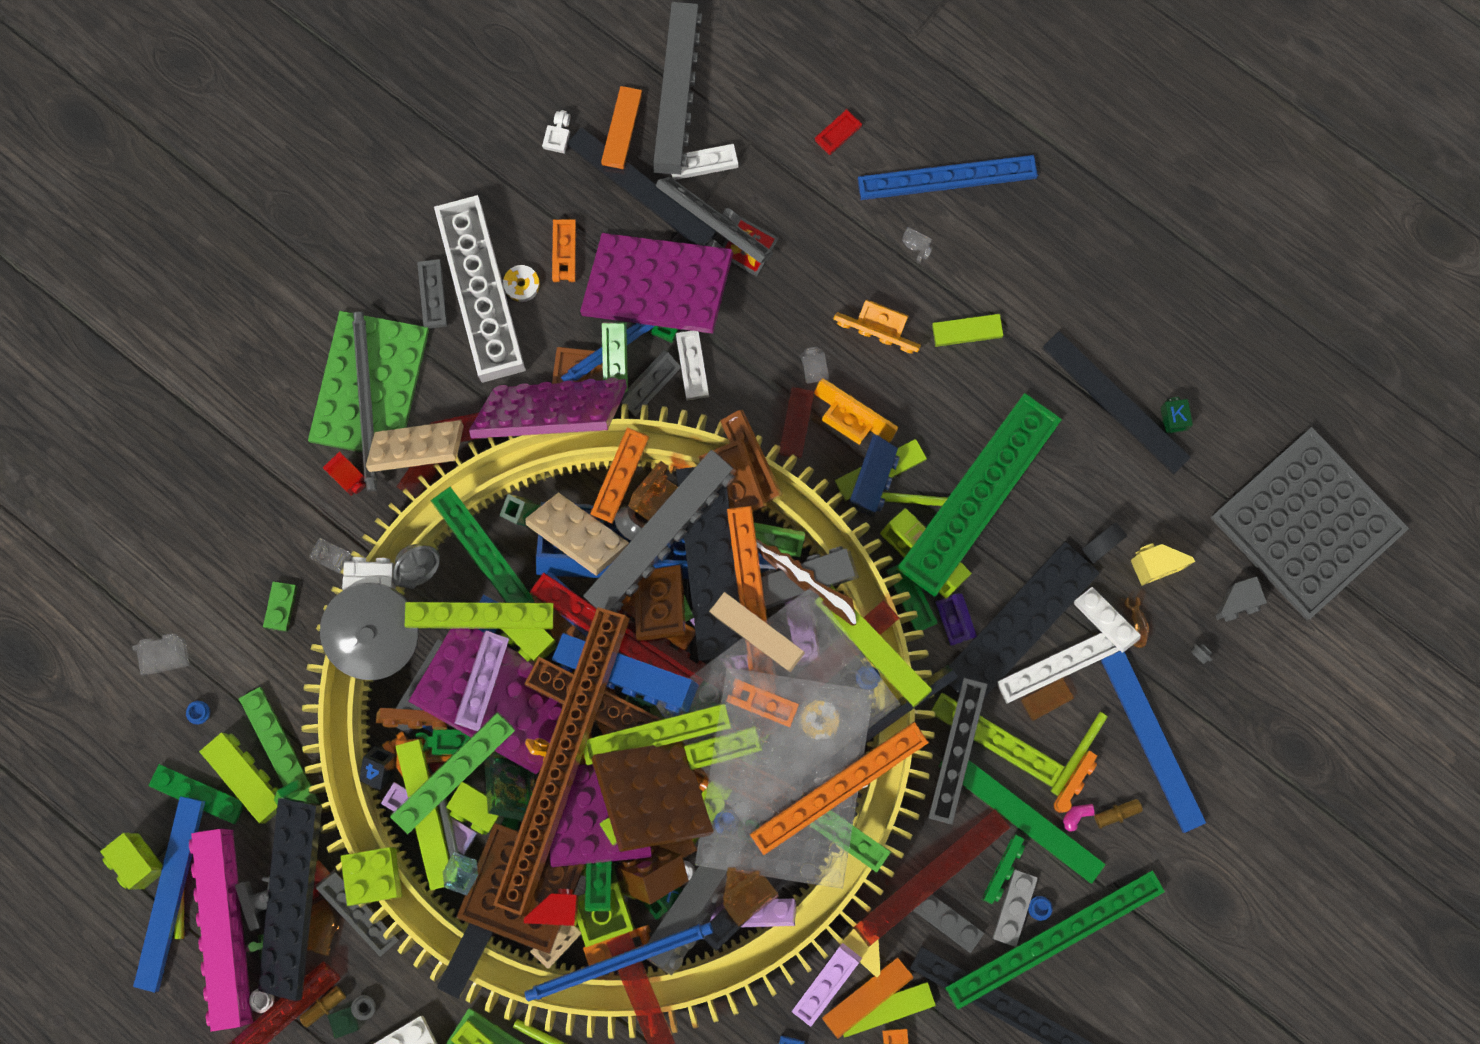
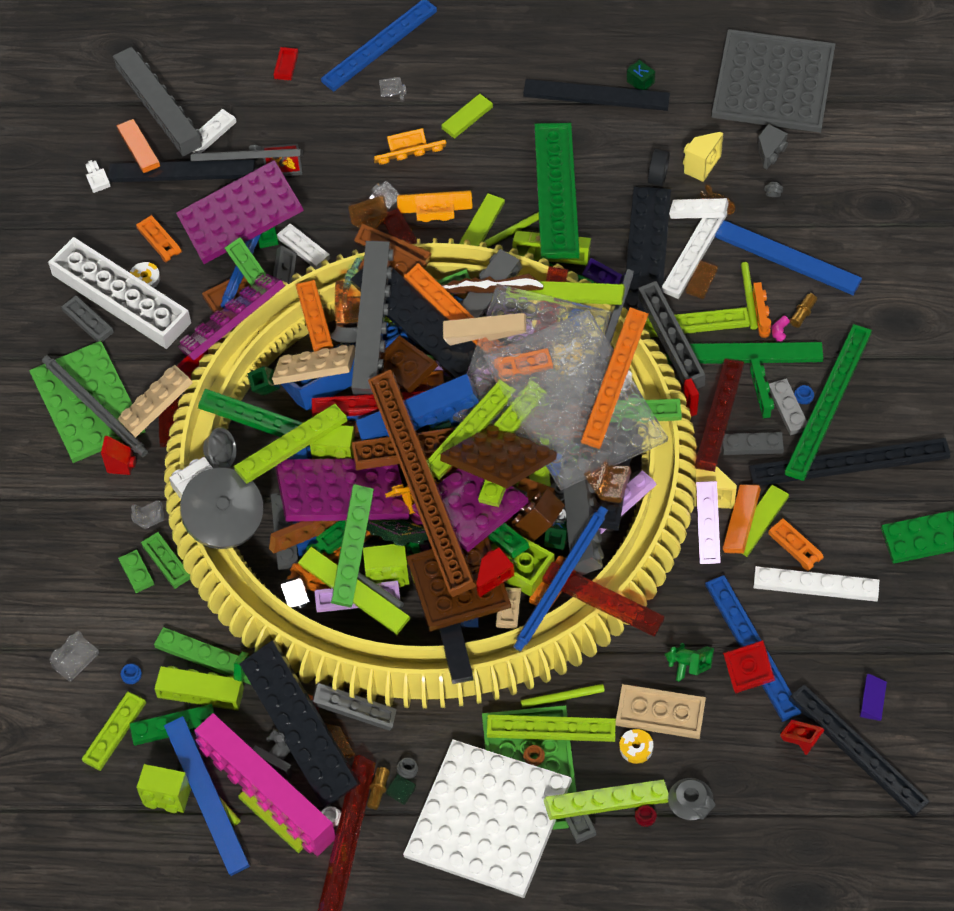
camera: 35 degrees left, 20 degrees down
bright green plate [245,934,264,959] -> none
lime brick [340,847,402,906] -> none
clear light blue brick [443,852,478,895] -> none
lavender plate [454,631,509,731] -> none
dark blue slope [848,434,900,517] -> none
none -> lime tile [82,691,146,771]
none -> bright green plate [141,532,190,589]
none -> clear light blue bar [340,258,362,294]
none -> clear orange slope [348,195,388,229]
none -> red tile [683,378,699,417]

